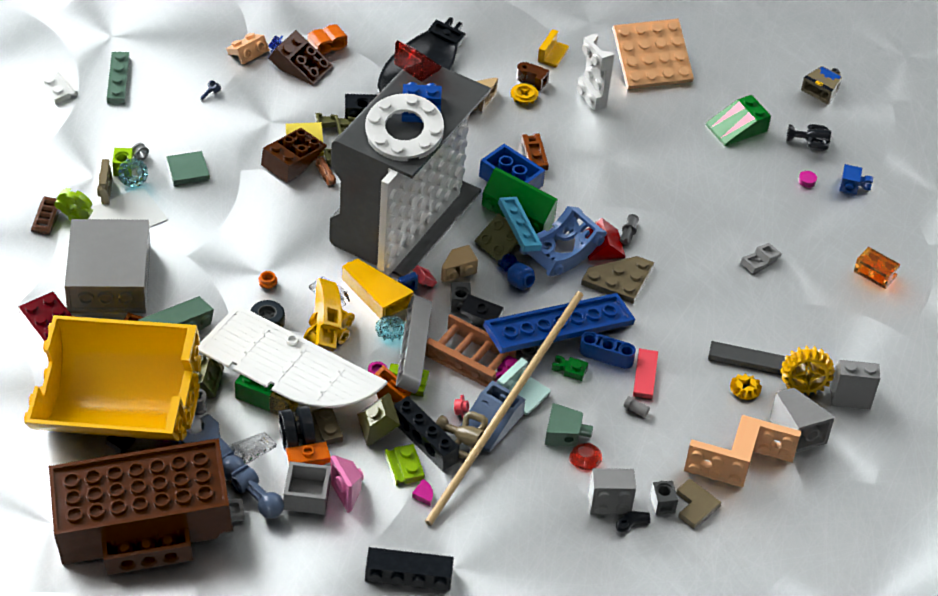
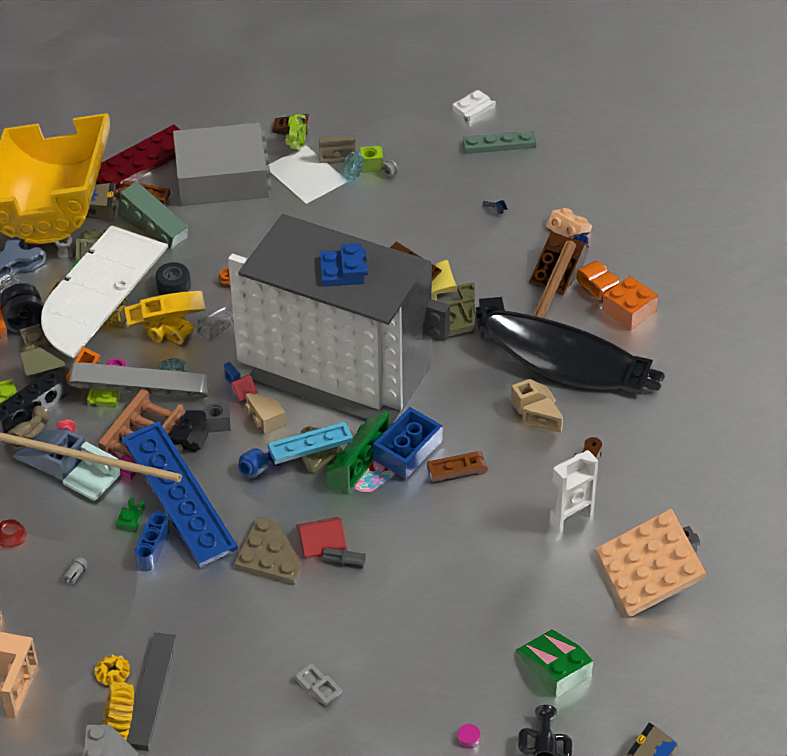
camera: 90 degrees right, 0 degrees up
sand green tile [166,151,210,185] -> none
yellow slope [342,258,414,321] -> none
white plate [365,94,444,161] -> none
clear red slope [394,40,442,82] -> none
yellow gear [511,84,538,105] -> none
medium blue fence [519,206,607,276] -> none
yellow panel [537,29,569,68] -> none
sand green torso [545,403,593,447] -> none
coral tile [633,348,658,399] -> none
light grey slope [770,388,834,452] -> none
none -> medium nougat axle [533,240,576,318]
none -> orange brick [602,276,659,330]

